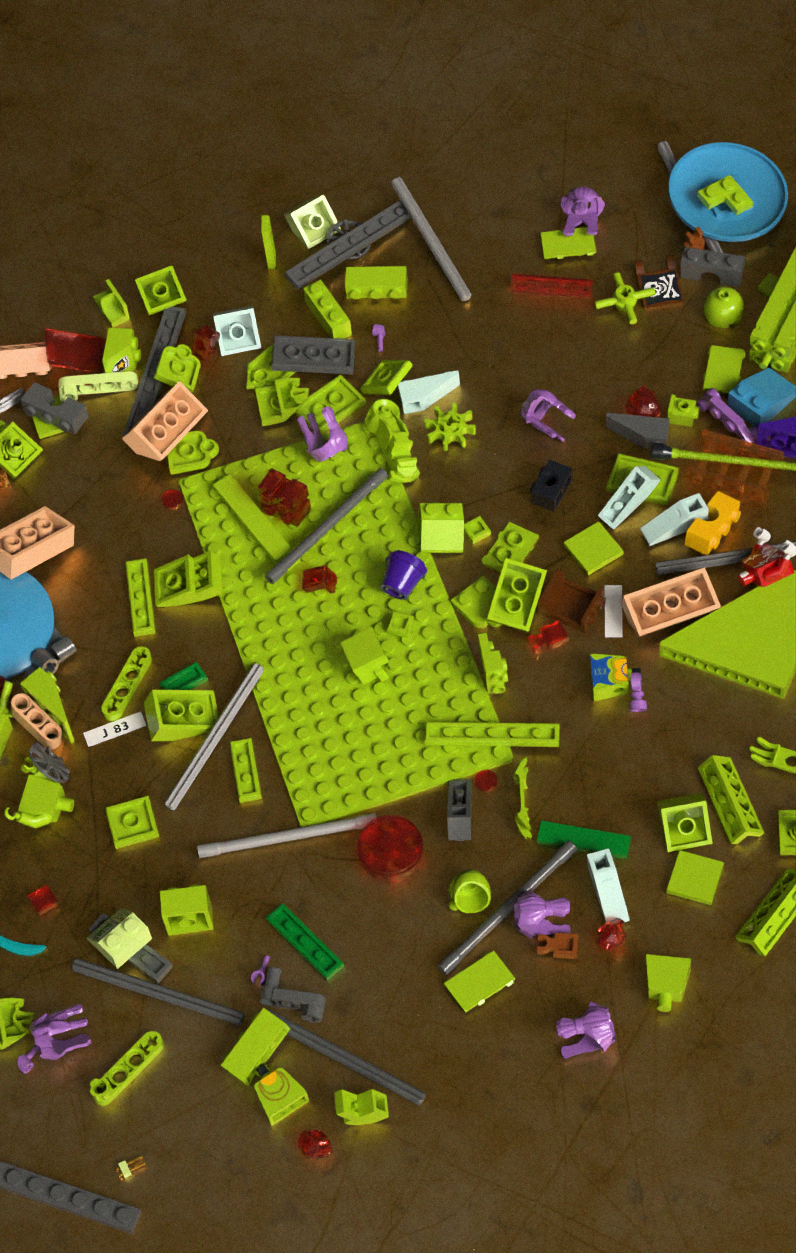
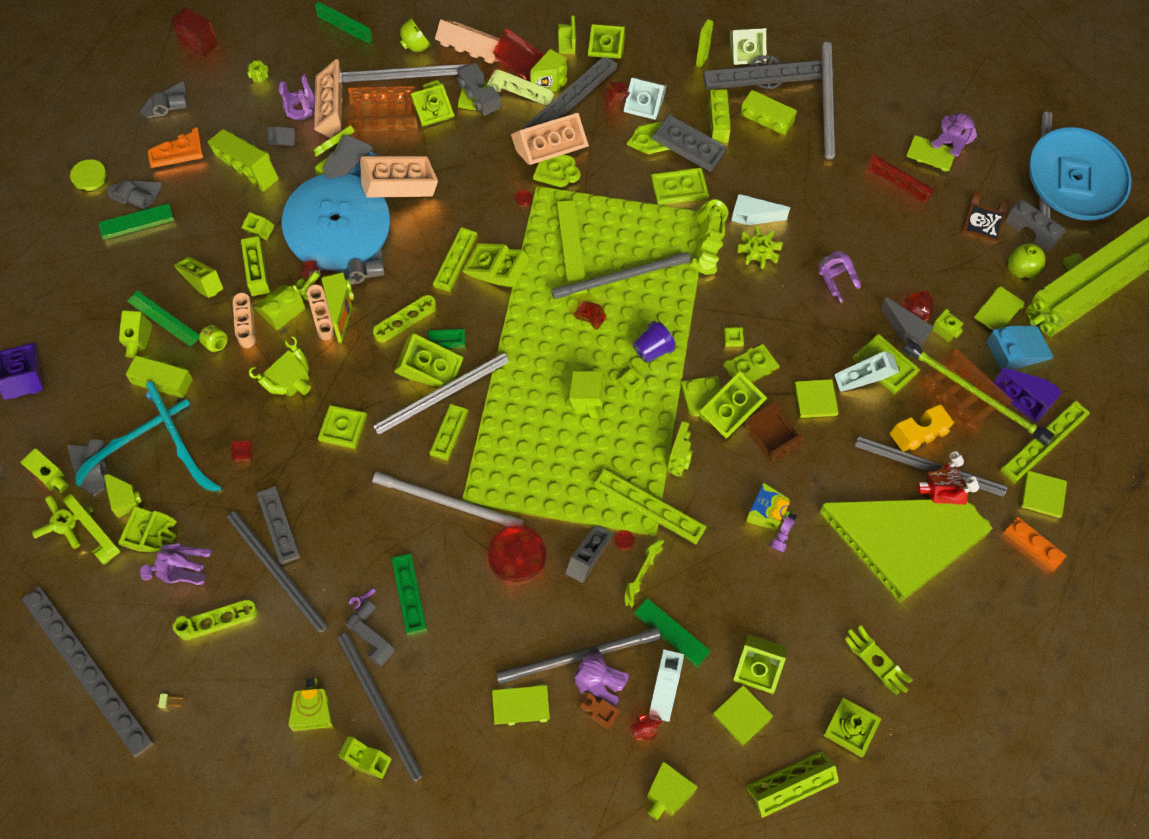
camera: 20 degrees right, 5 degrees up
dark grey wheel [29,742,70,783] -> none
white sticker [83,712,146,747] -> none
yellowish green slope [87,908,152,969] -> none
lime plate [154,344,201,393] -> none
lime brick [160,884,214,936] -> none
lime brick [221,1007,290,1086] -> none
lime plate [255,378,309,426] -> none
clear red brick [258,468,311,527] -> none
medium lavender piece [297,406,348,462] -> none
clear red rock [297,1130,332,1159] -> none
lime tile [360,360,413,395] -> none
medium lavender hand [372,324,385,352] -> none
slope [417,503,464,553] -> none
lime piece [448,869,491,913] -> none
clear red plate [527,620,569,654] -> none
black brick [529,460,573,512] -> none
medium lavender piece [556,1001,616,1059] -> none
lime bar [594,272,655,324] -> none
white sticker [605,585,622,637] -> none
light nougat slope [621,568,721,637] -> none
light aqua slope [640,493,709,546] -> none
dark orange plate [683,227,705,252] -> none
medium lavender plate [696,388,758,451] -> none
lime plate [697,175,754,216] -> none
lime fence [698,755,764,844] -> none

